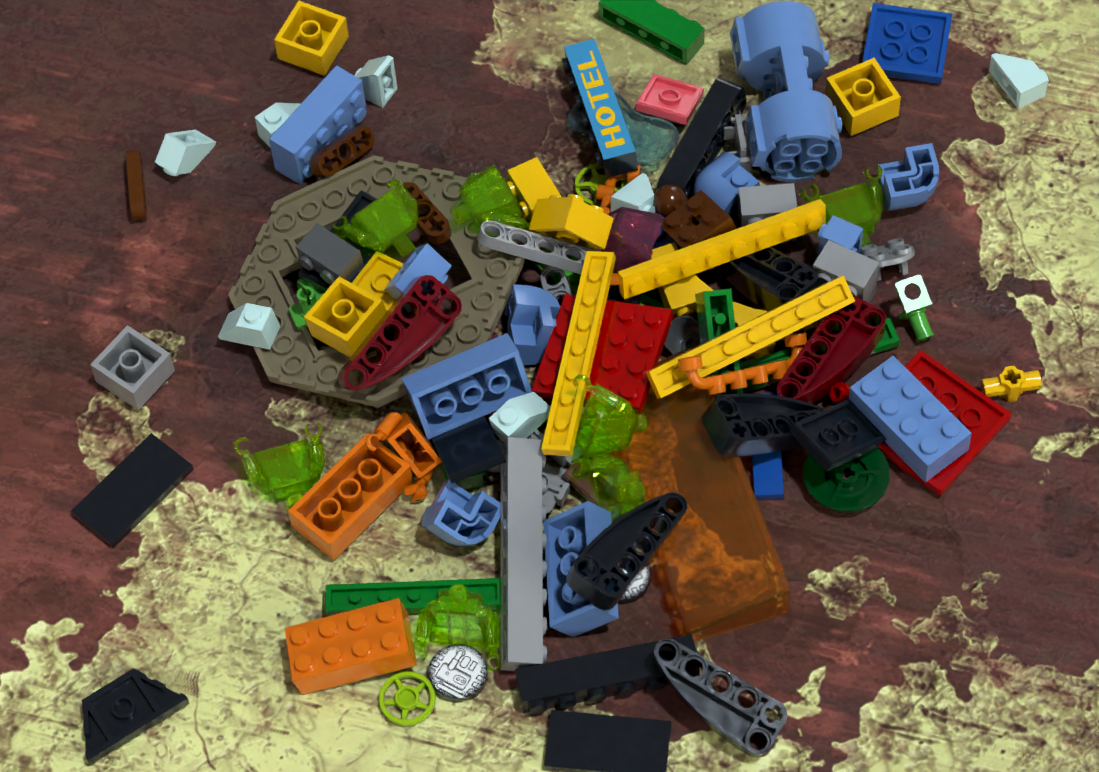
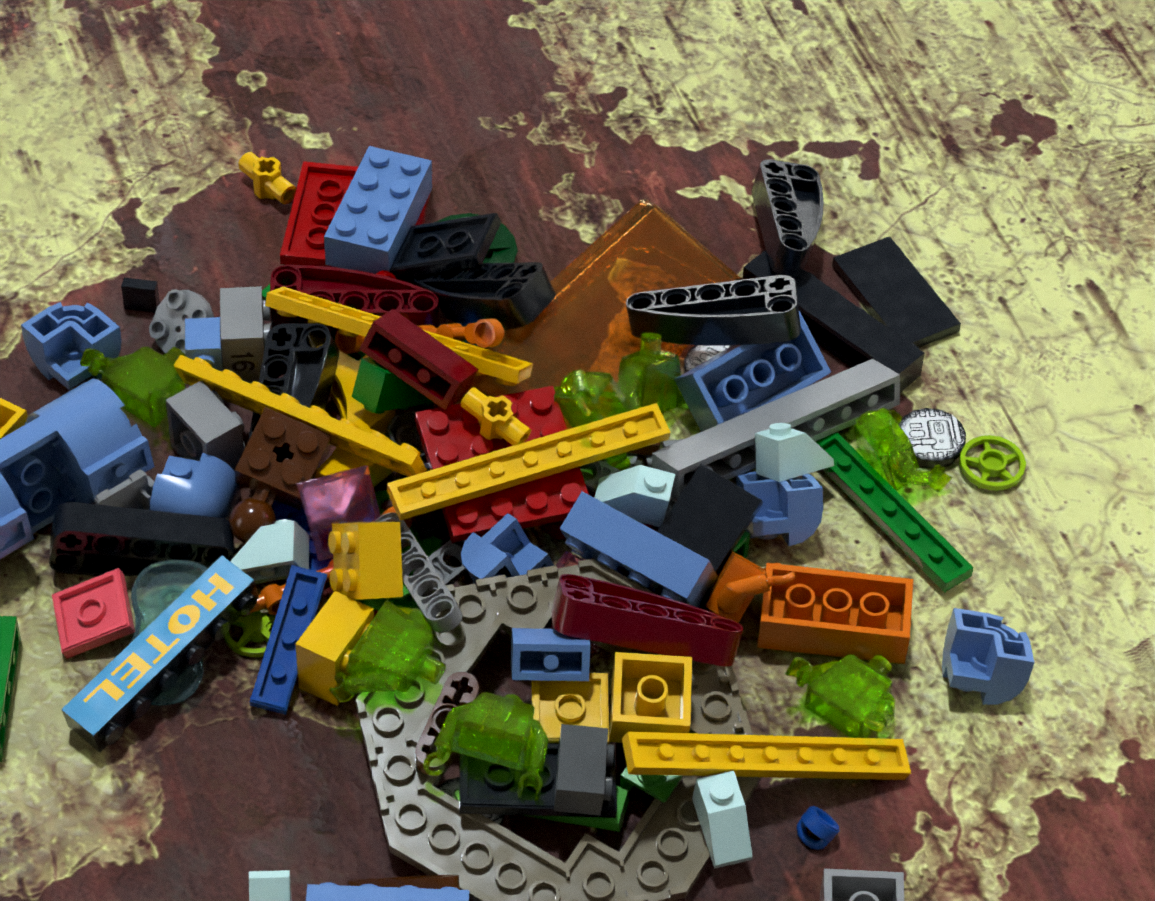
camera: 130 degrees left, 10 degrees down
black tile [71,433,194,548] -> none
orange brick [284,598,417,695] -> none
bracket [894,275,934,342] -> none
none -> black tile [121,278,160,313]
none -> blue tile [250,565,327,715]
none -> dark red brick [359,309,479,410]
none -> yellow axle [461,387,531,446]
none -> yellow plate [622,732,911,780]
none -> light aqua slope [755,423,834,482]
none -> blue tile [796,806,840,850]
none -> medium blue brick [942,608,1034,705]

